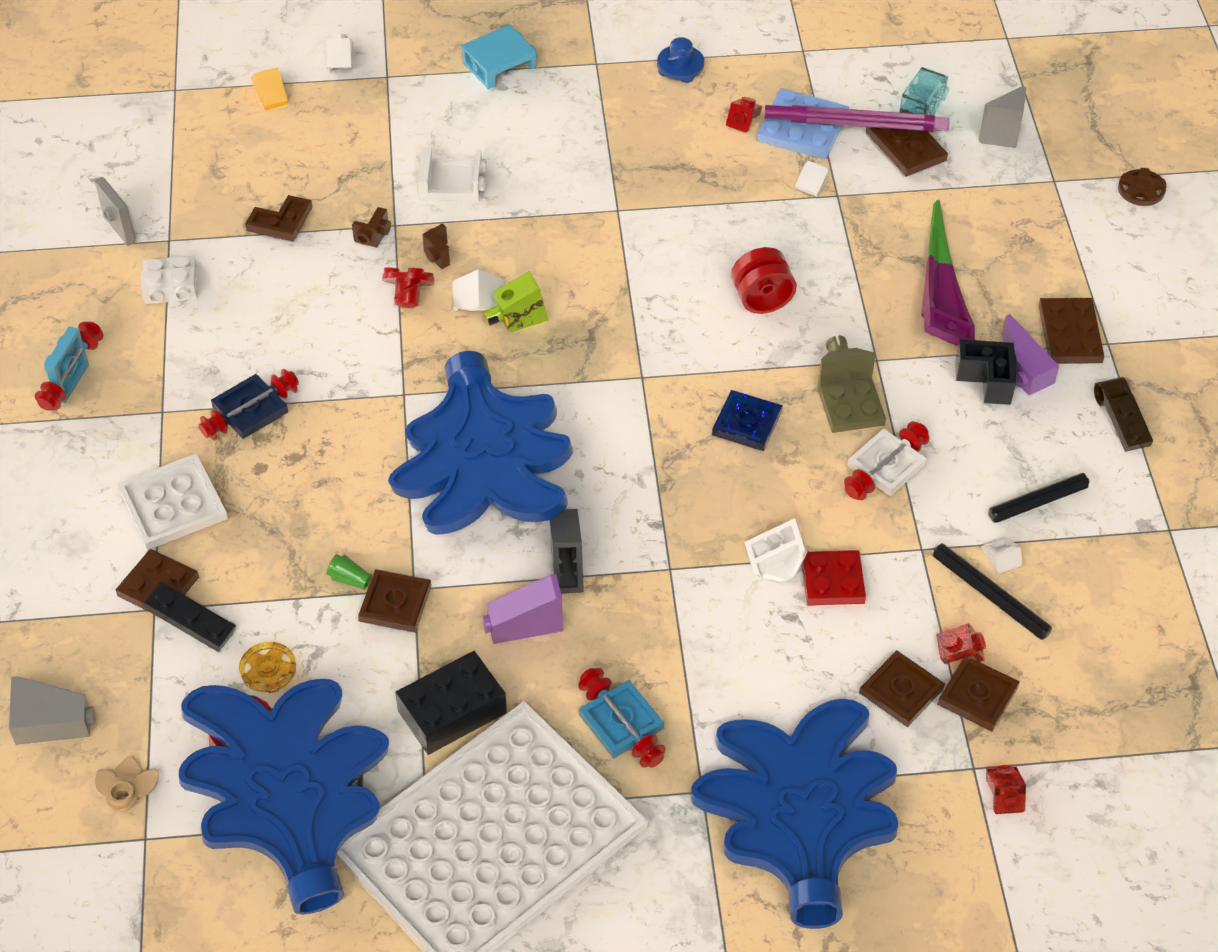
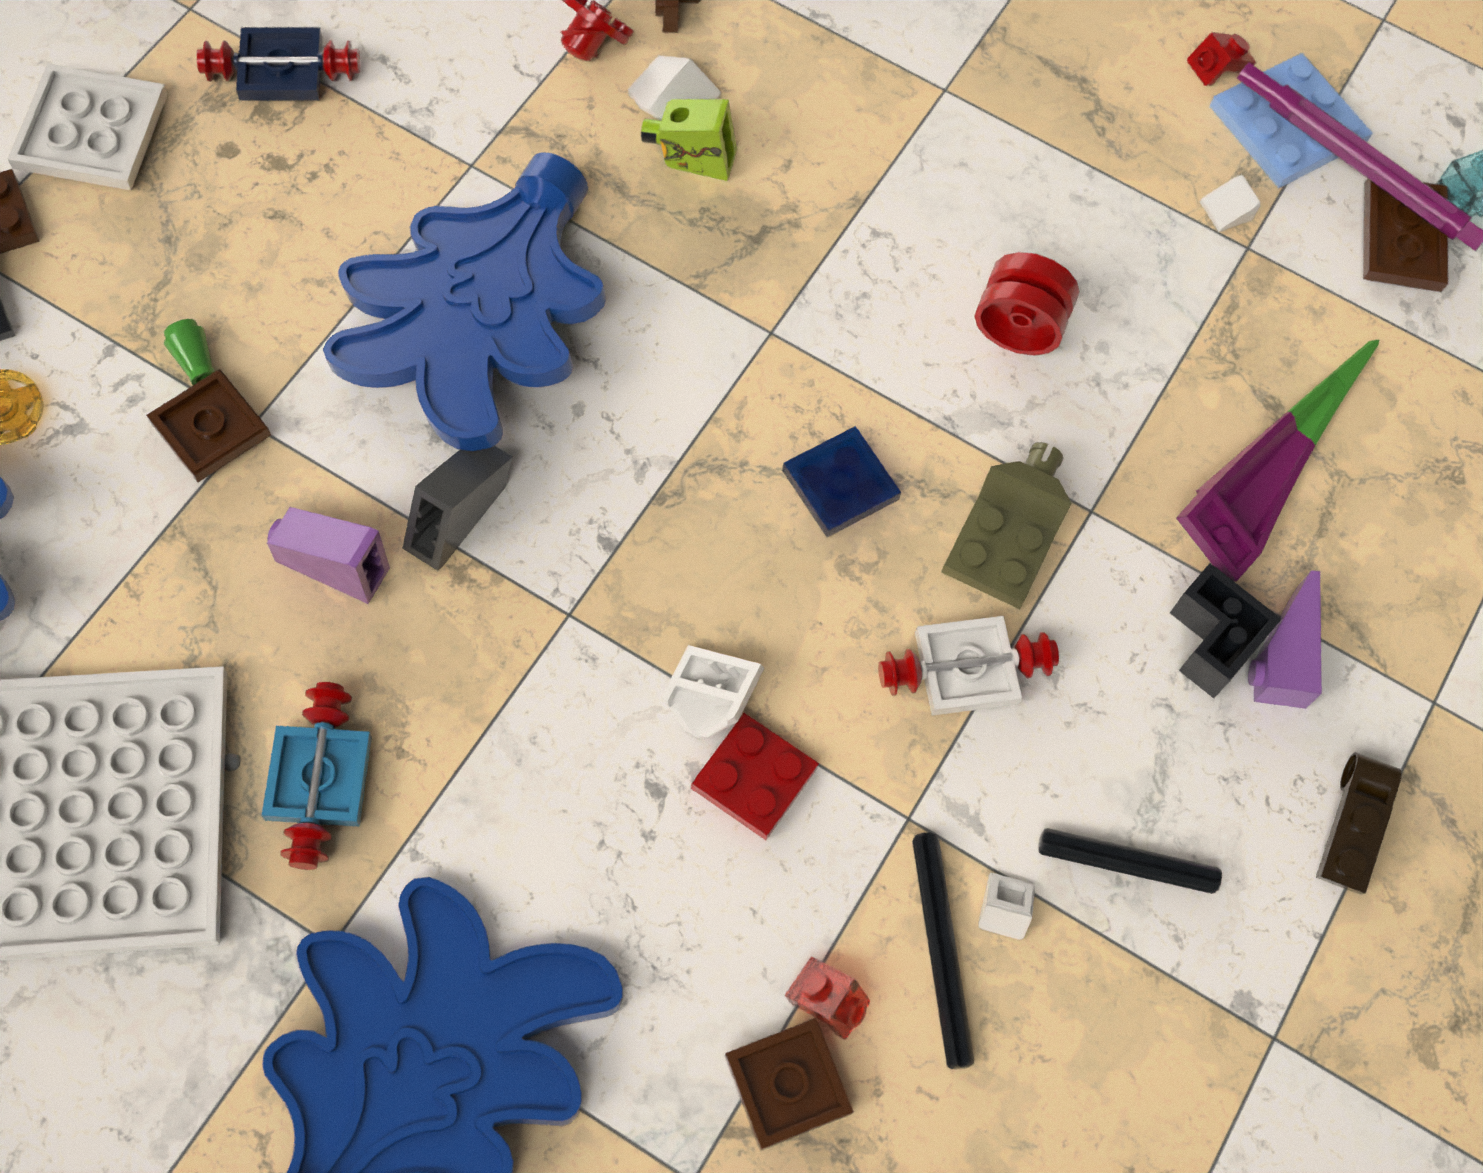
camera: 30 degrees right, 15 degrees up
black brick [395,650,507,755] -> none
reddish brown plate [859,650,945,727] -> none
reddish brown plate [1038,298,1105,364] -> none

